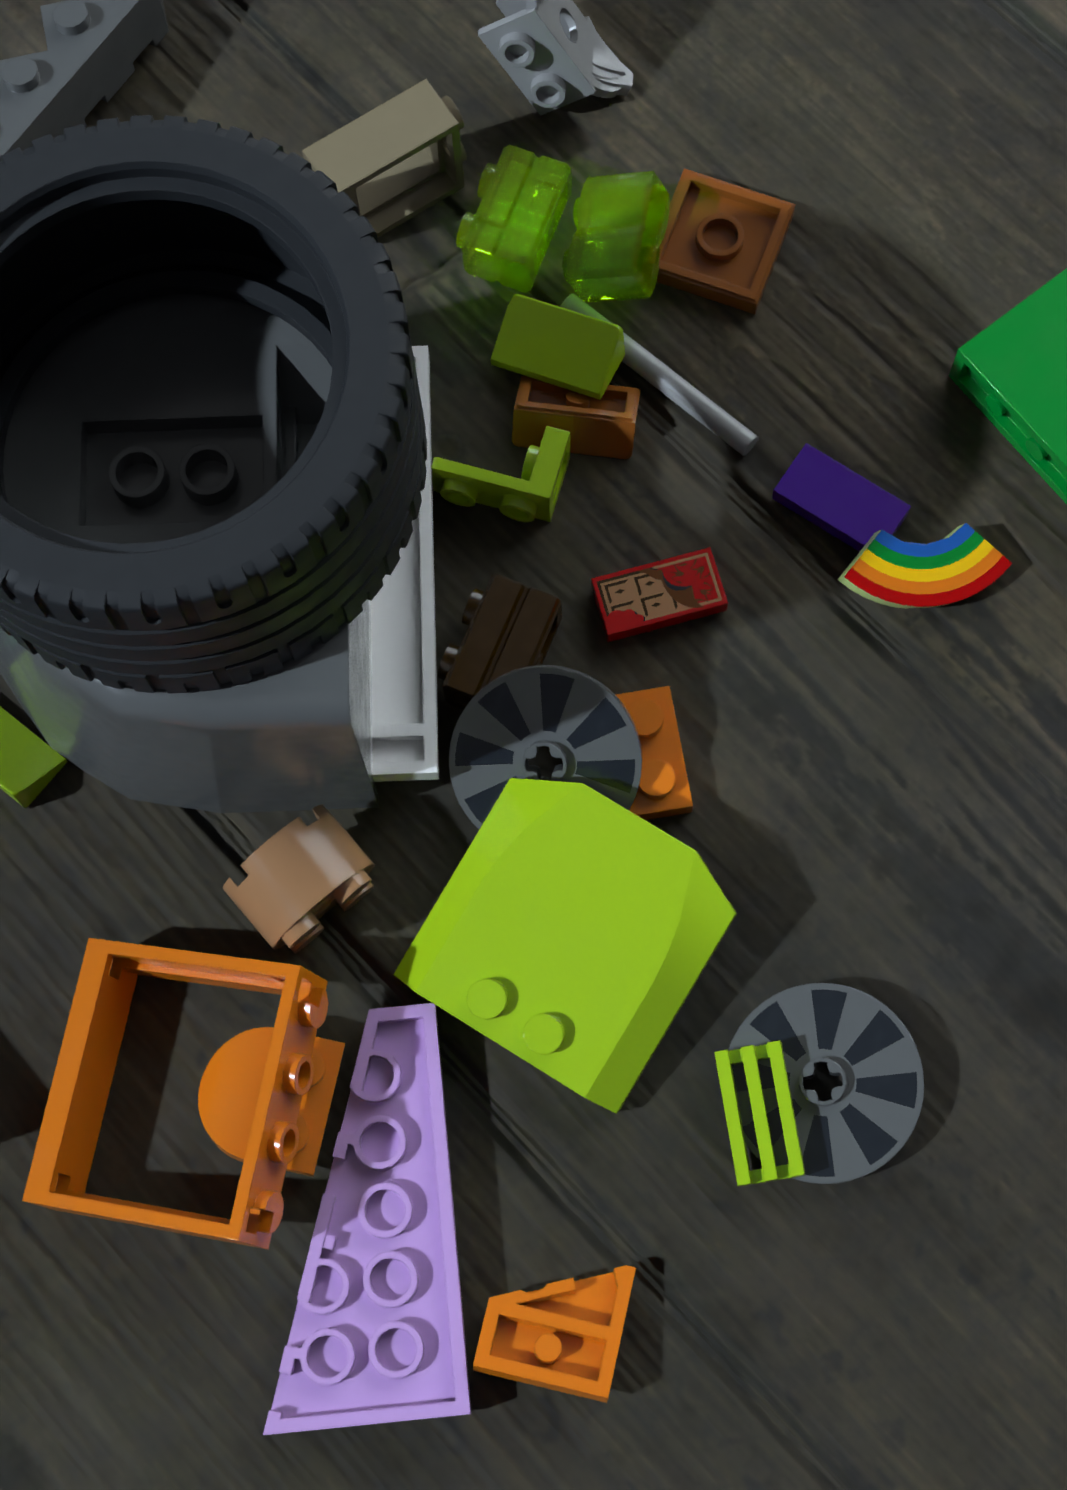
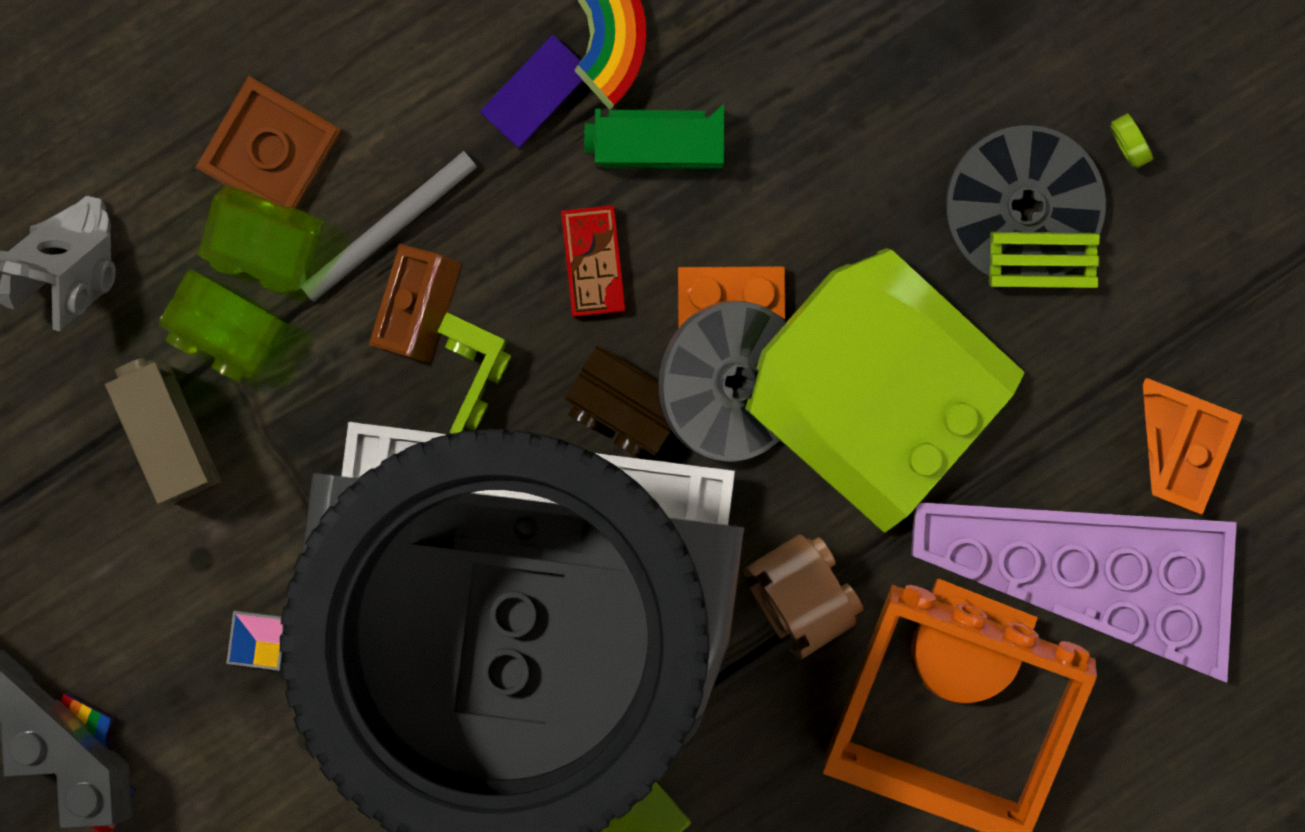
camera: 90 degrees left, 15 degrees up
lime slope [490,294,625,400] -> none
none -> green window [584,104,724,169]
none -> lime tile [1110,113,1153,169]

